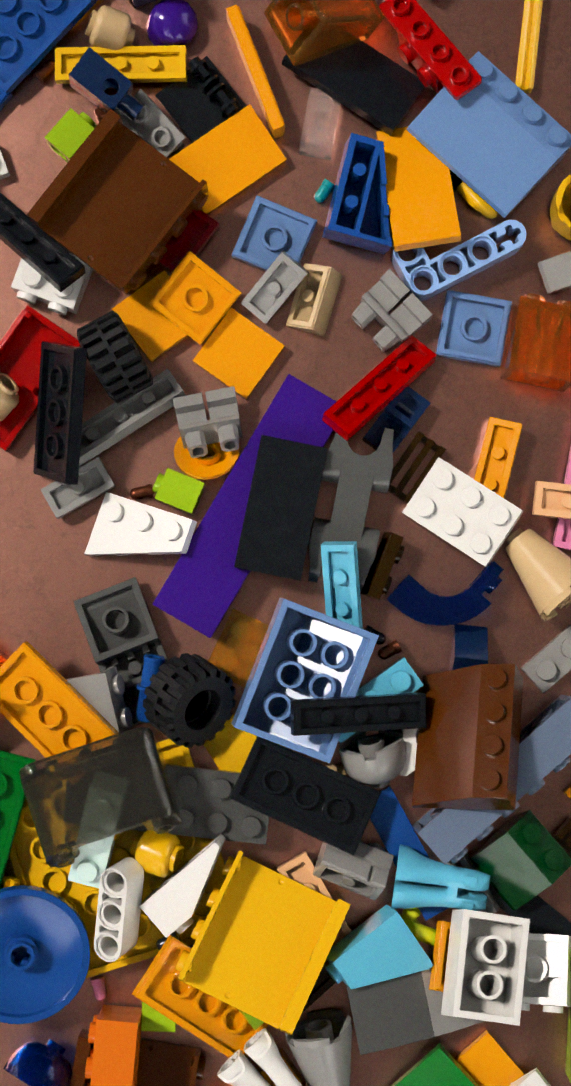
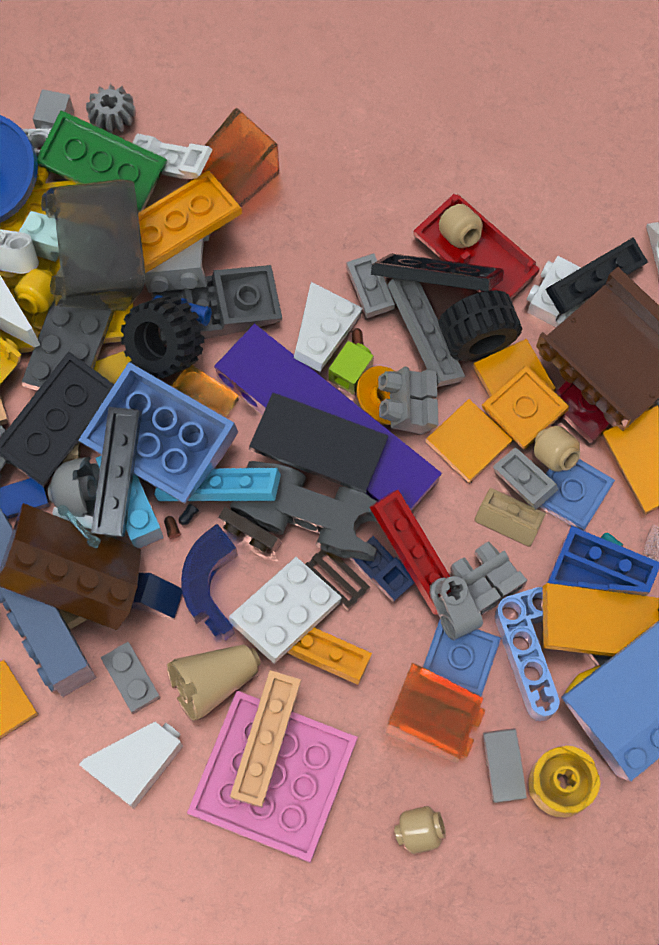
camera: 105 degrees right, 15 degrees down
none -> clear light blue hinge [57,505,101,548]
none -> light grey piece [429,576,483,640]
none -> tan head [534,426,580,472]

